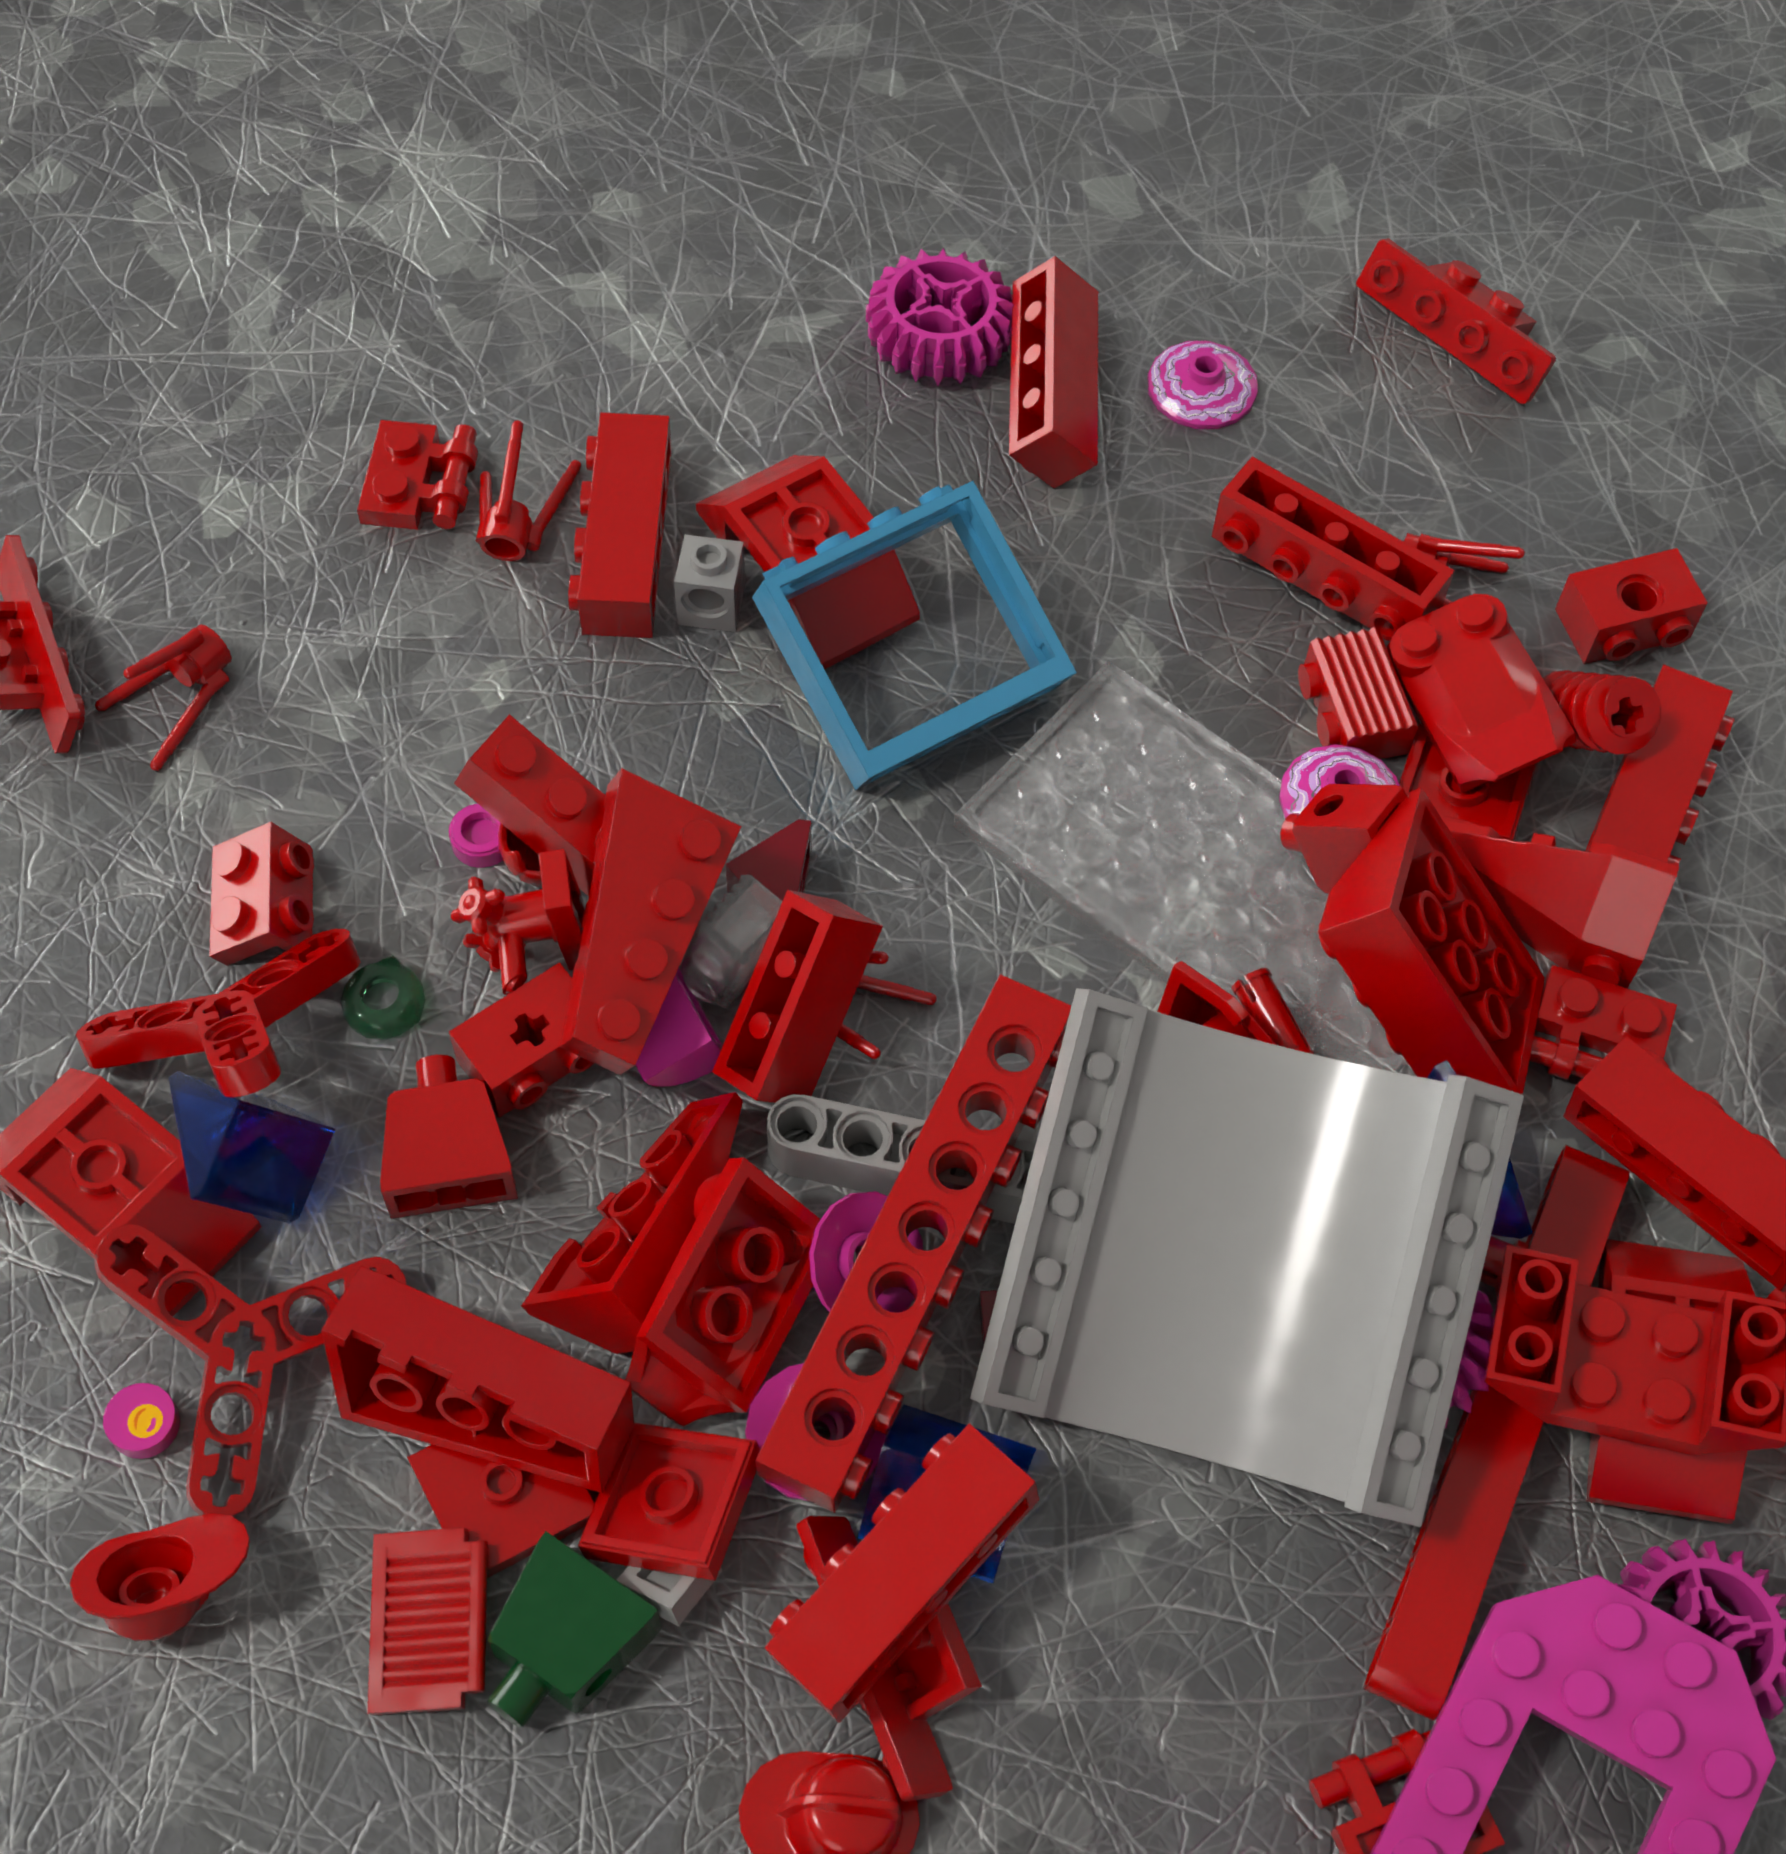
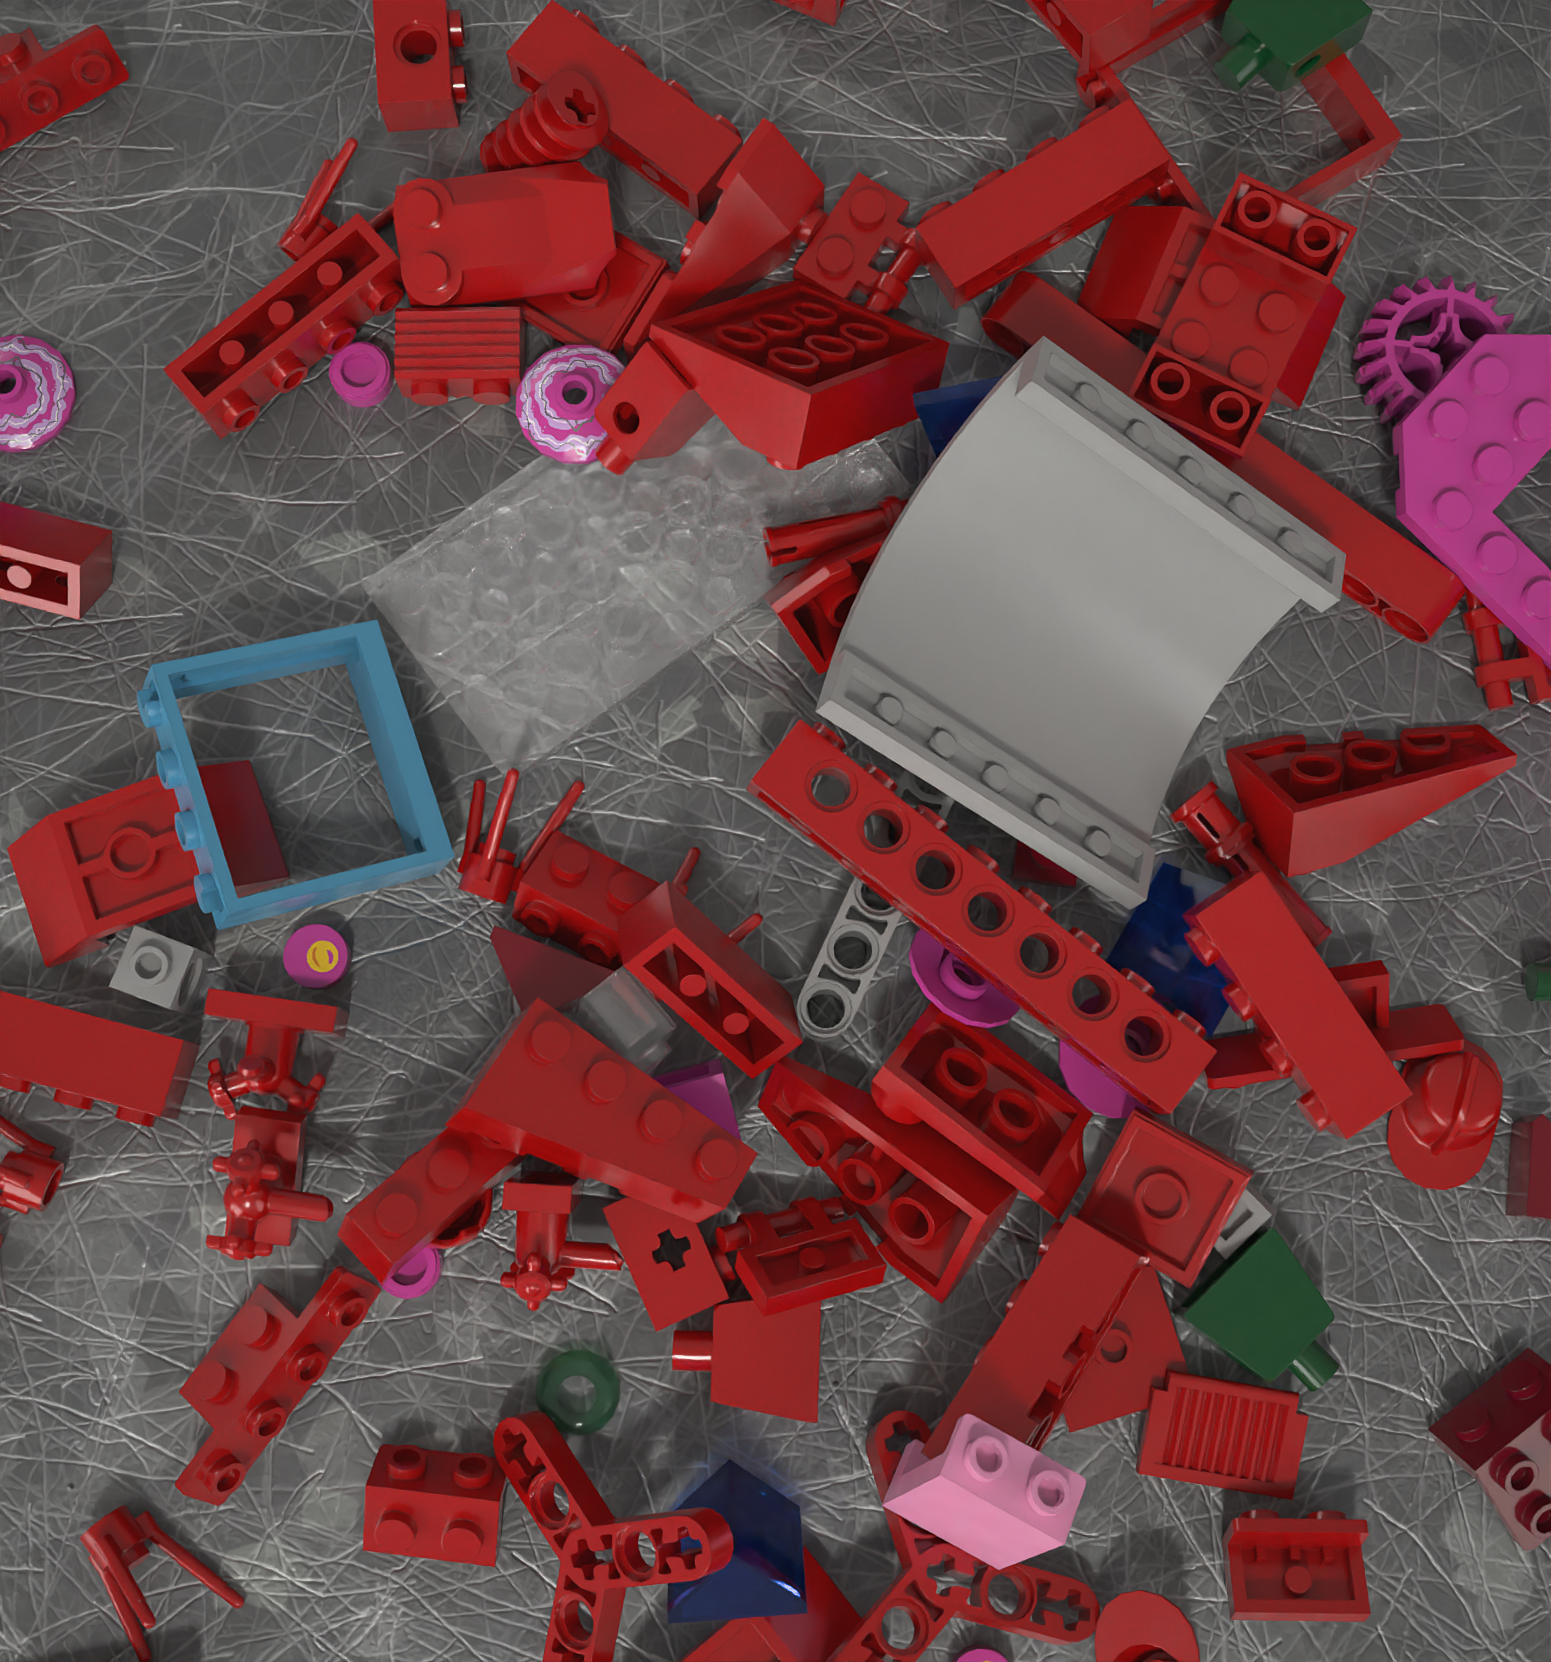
camera: 75 degrees left, 20 degrees up
none -> red bracket [175,1265,381,1506]
none -> red piece [204,988,349,1120]
none -> red piece [206,1105,333,1261]
none -> dark pink tile [283,924,352,990]
none -> dark pink tile [329,342,394,408]
none -> red plant [457,768,585,905]
none -> red bracket [512,830,661,974]
none -> red plate [715,1196,887,1317]
none -> bright pink panel [882,1414,1086,1570]
none -> red pin [1168,780,1332,948]
none -> red bracket [1222,1509,1371,1622]
none -> red wedge [1226,724,1517,878]

